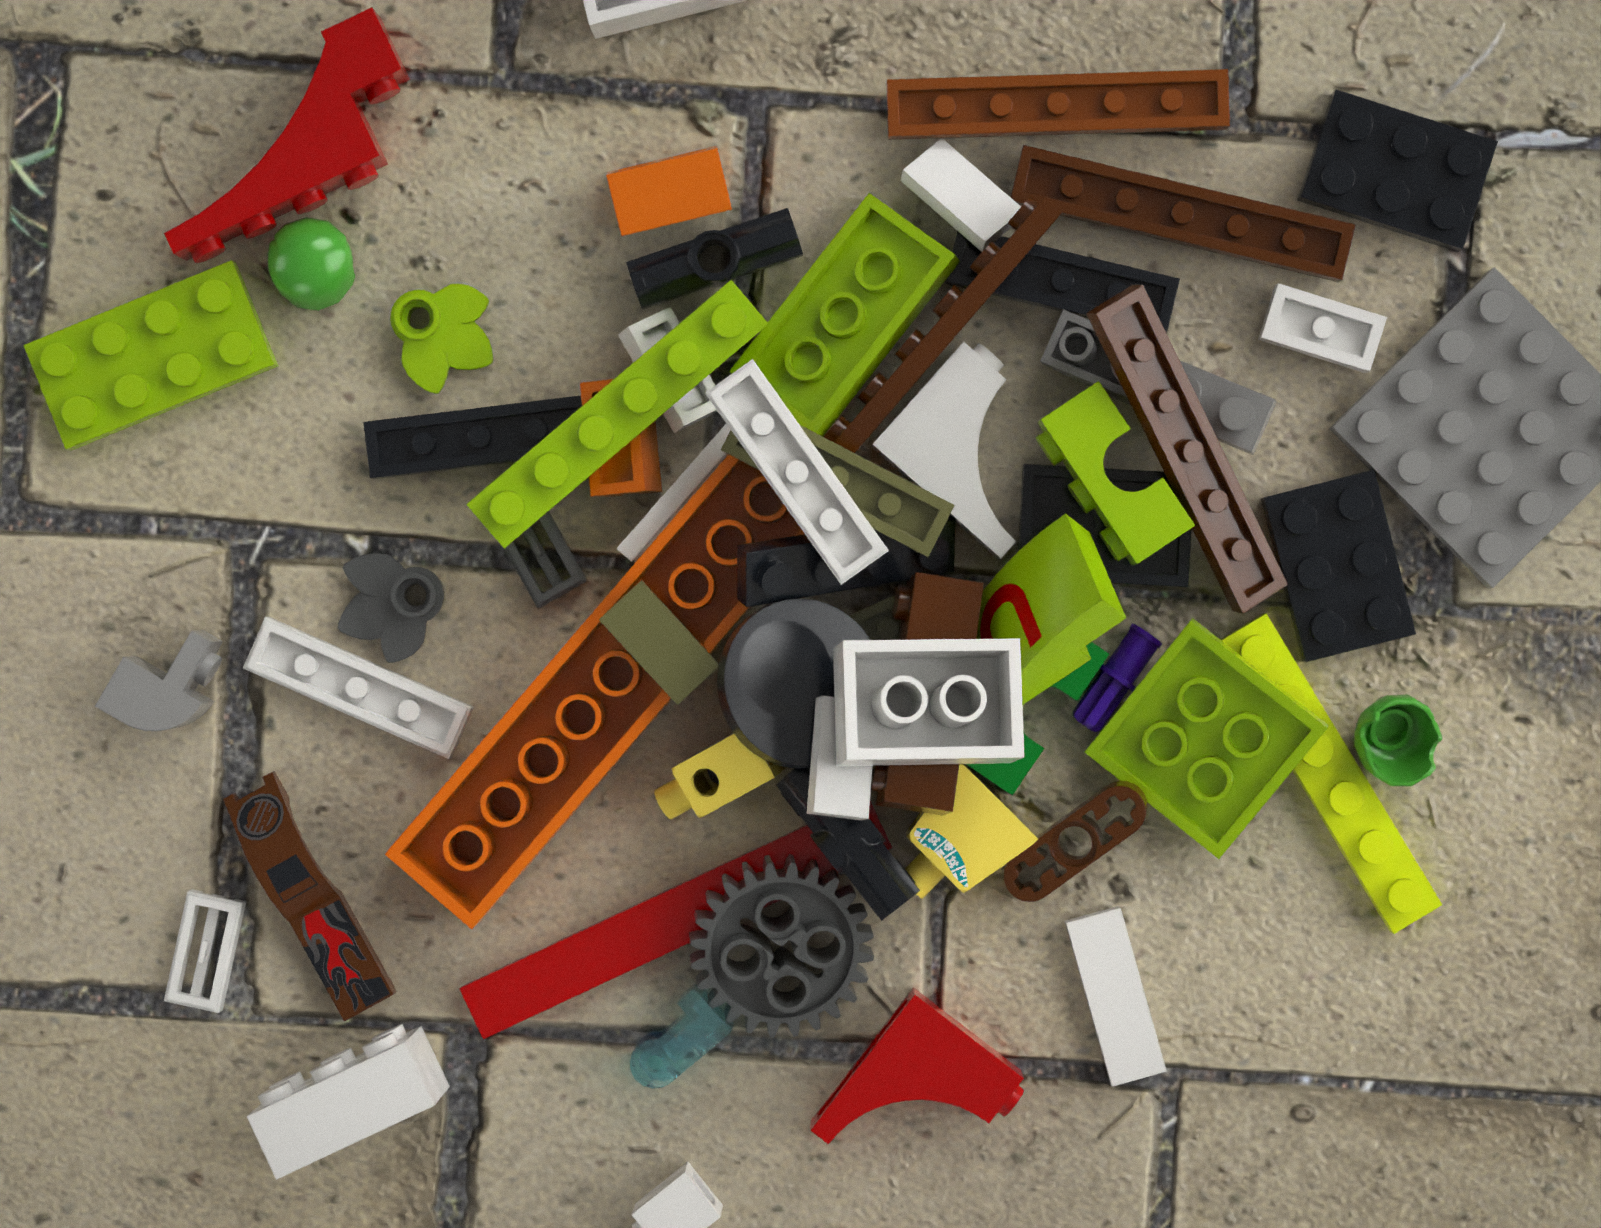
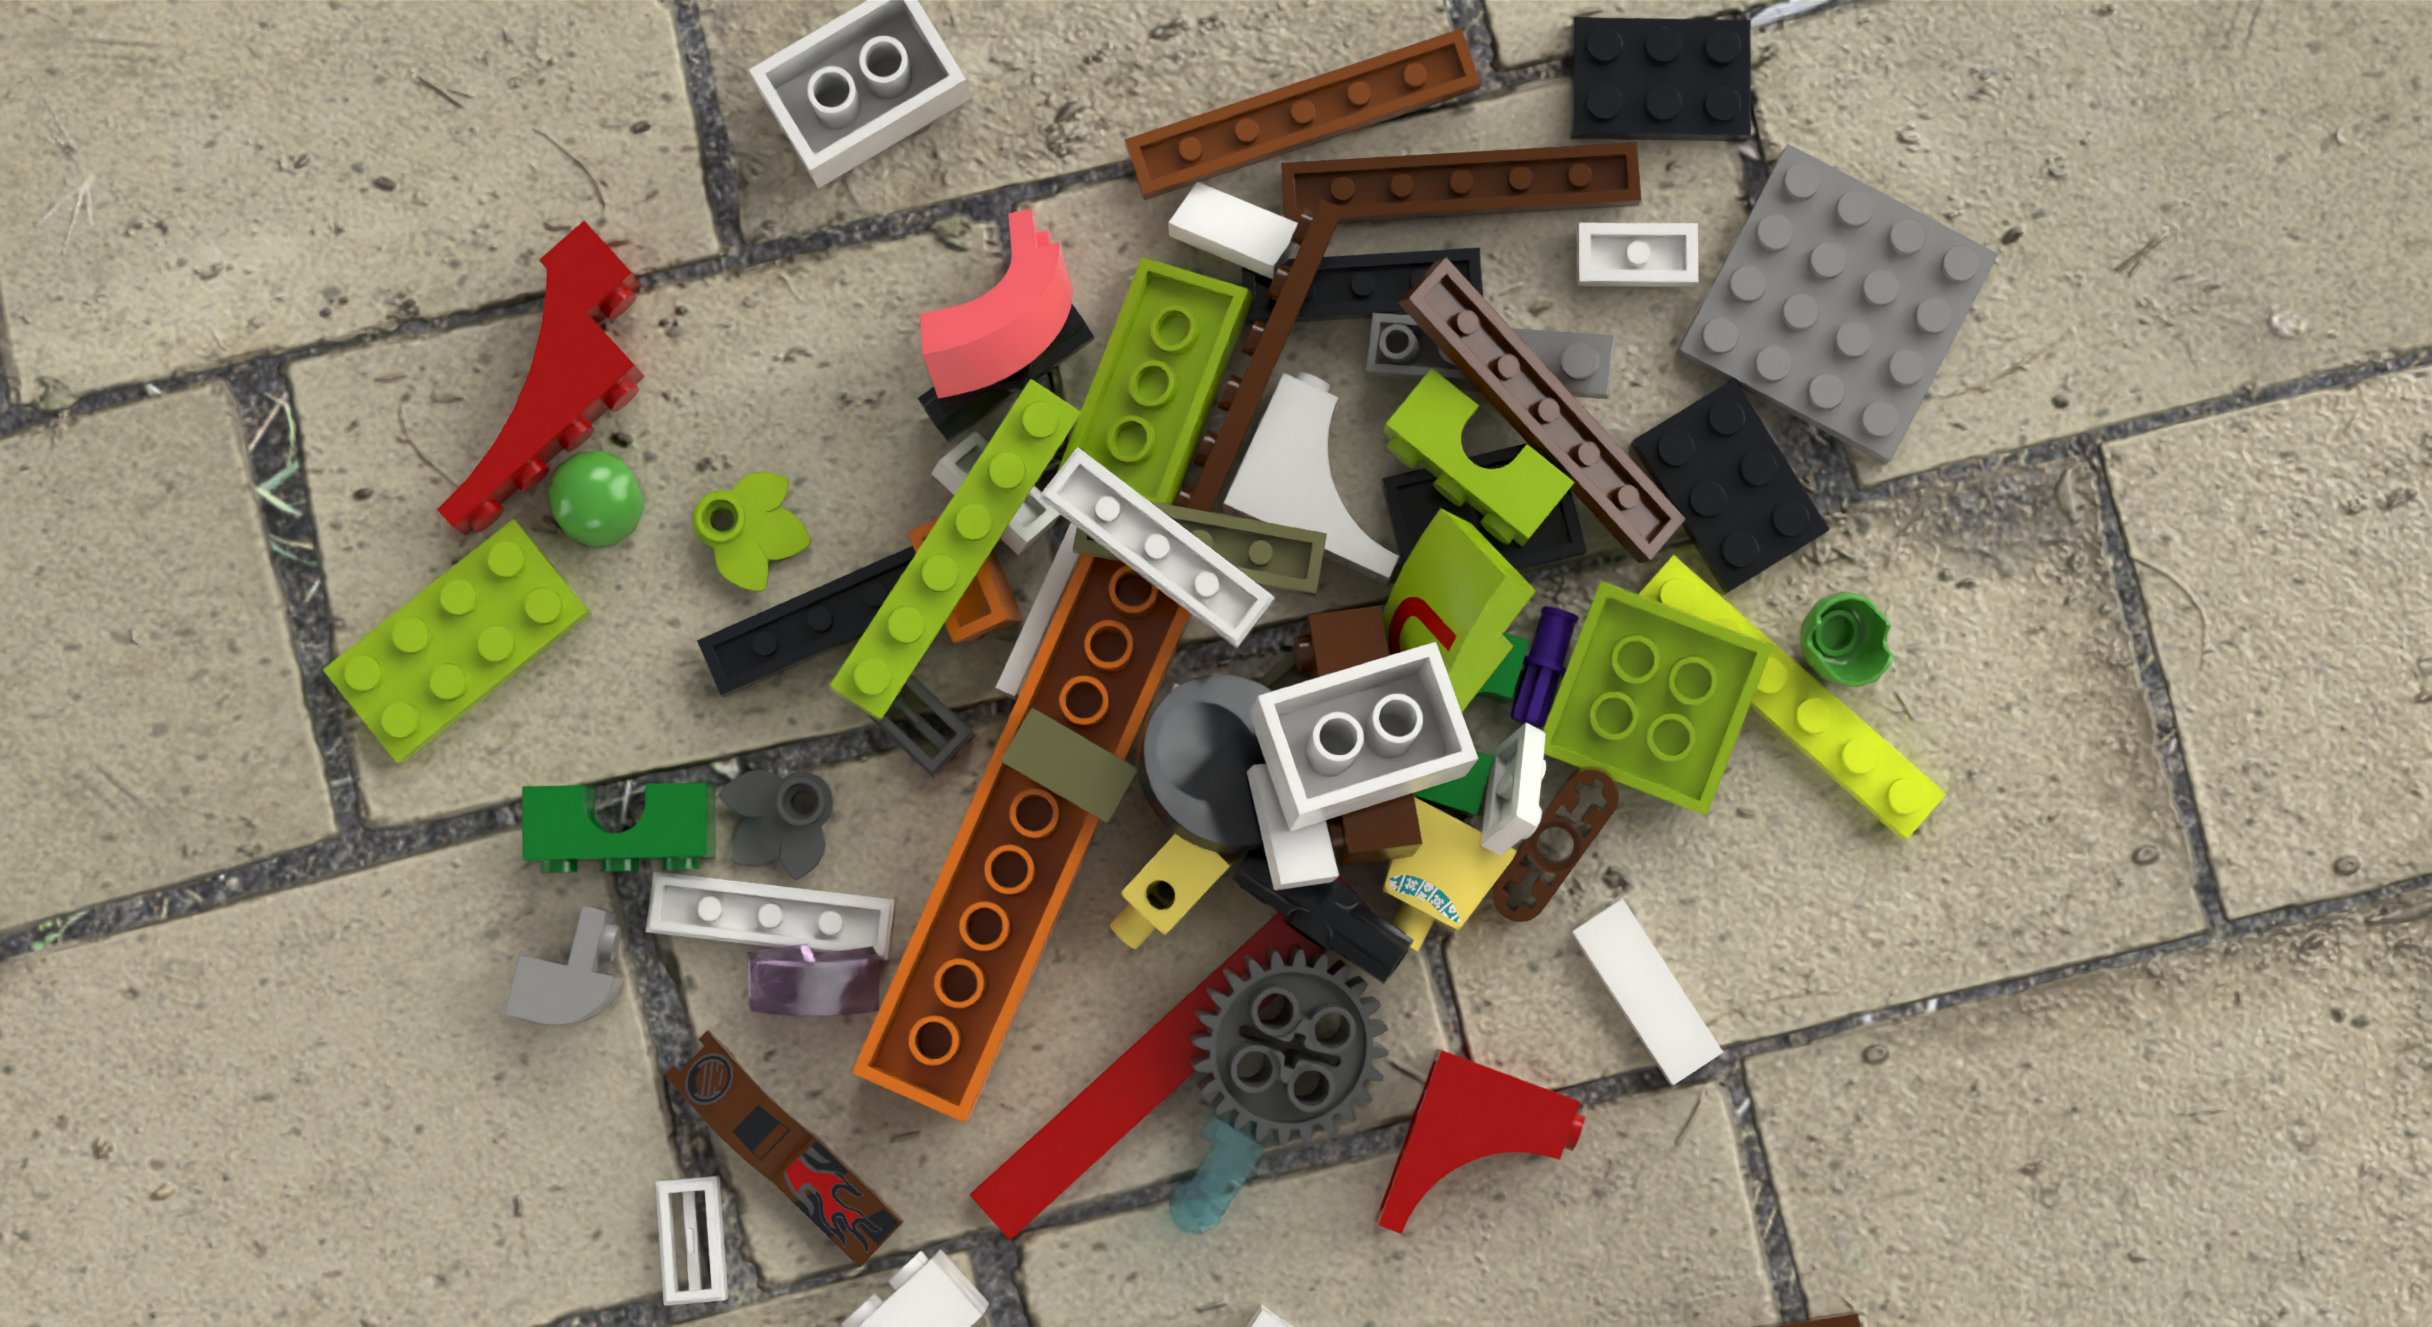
camera: 20 degrees left, 5 degrees down
orange hinge [606,146,732,236] -> none
black plate [737,516,956,607] -> none
none -> green arch [522,783,716,873]
none -> clear purple slope [747,944,879,1016]
none -> coral arch [920,209,1073,399]
none -> white plate [1481,723,1546,856]

